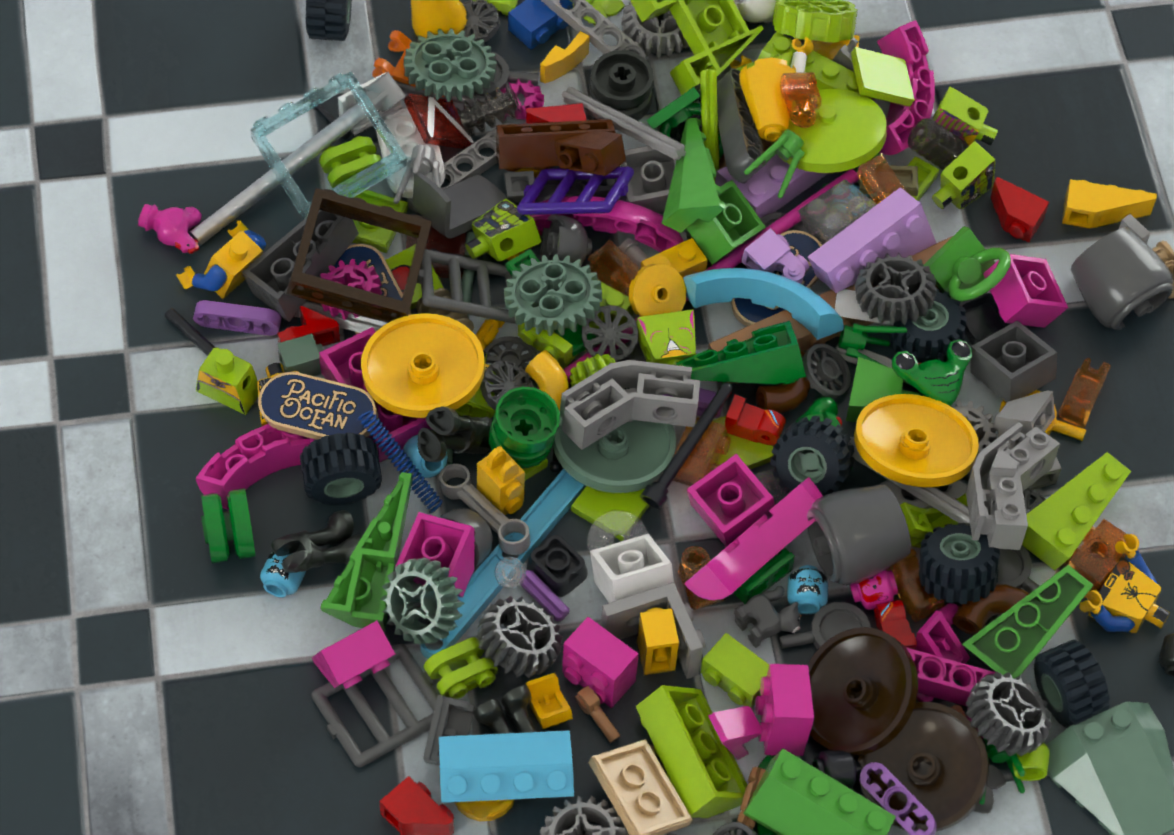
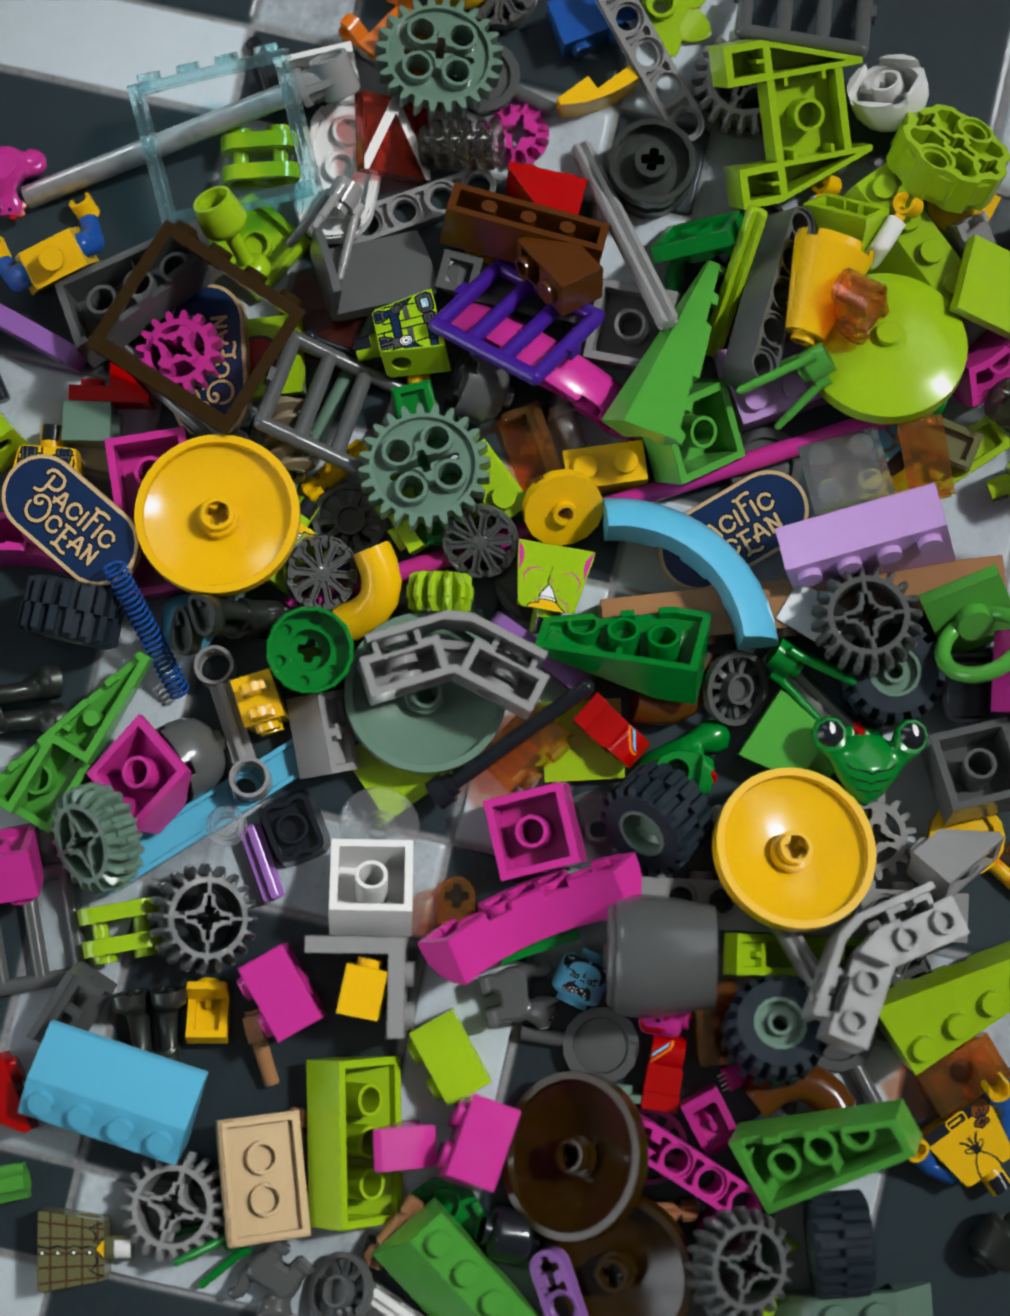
camera: 25 degrees right, 25 degrees up
lavender brick [741,228,810,284] -> none
none -> lime piece [193,186,271,287]
none -> light grey hinge [285,689,359,779]

